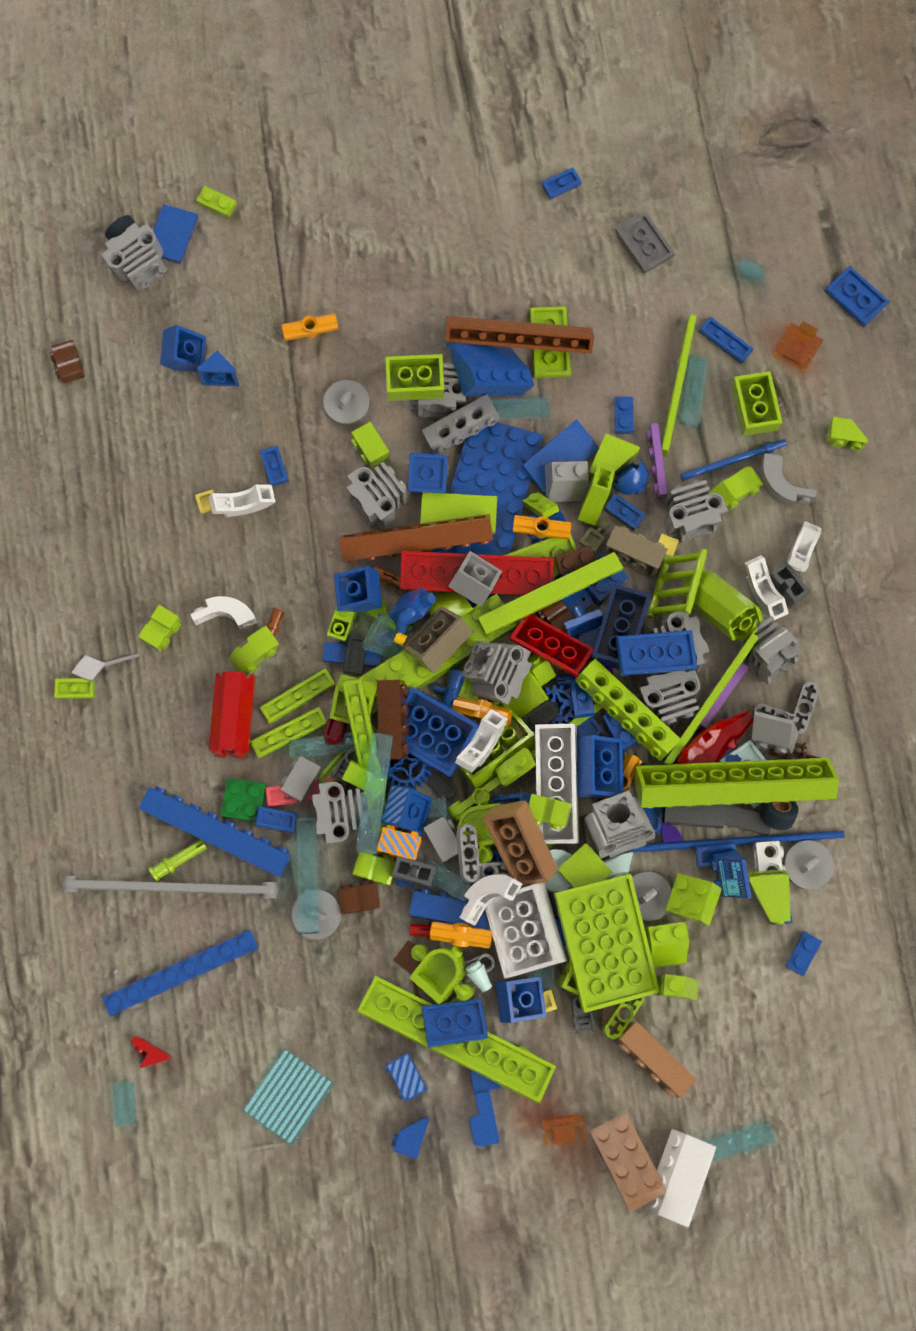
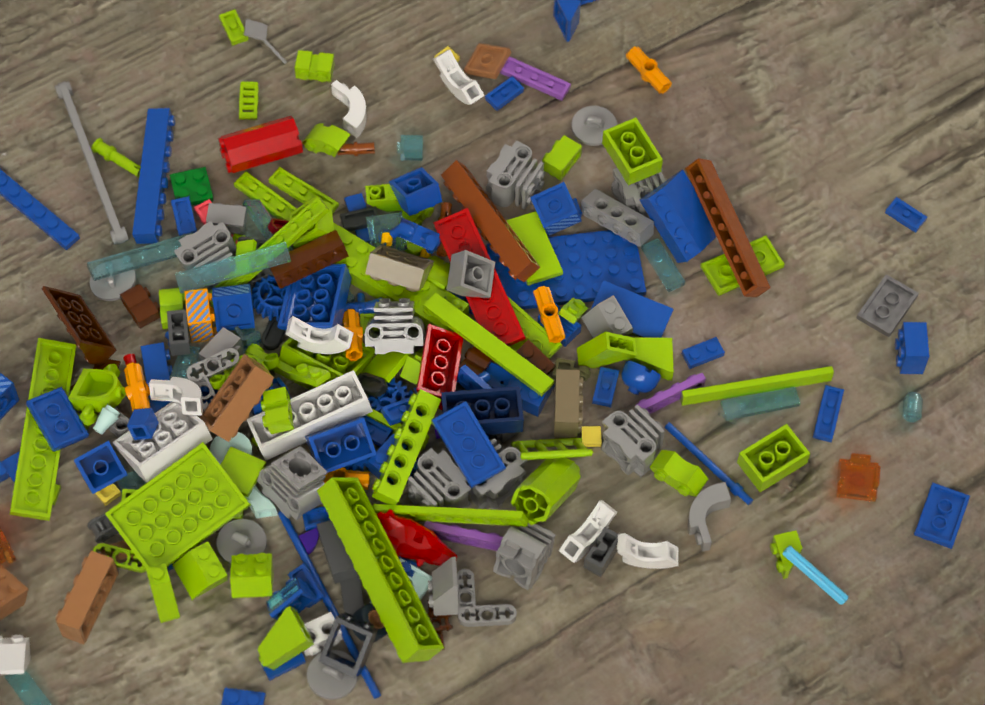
camera: 70 degrees right, 15 degrees down
none -> reddish brown slope [41,286,117,366]
none -> blue brick [127,408,159,440]
none -> lime slope [239,82,259,120]
none -> black window [319,613,379,678]
none -> clear light blue brick [397,135,423,161]
none -> medium nougat tile [464,43,511,79]
none -> medium lavender plate [500,57,571,101]
none -> medium azure axle [783,546,848,605]
none -> blue brick [895,322,929,374]

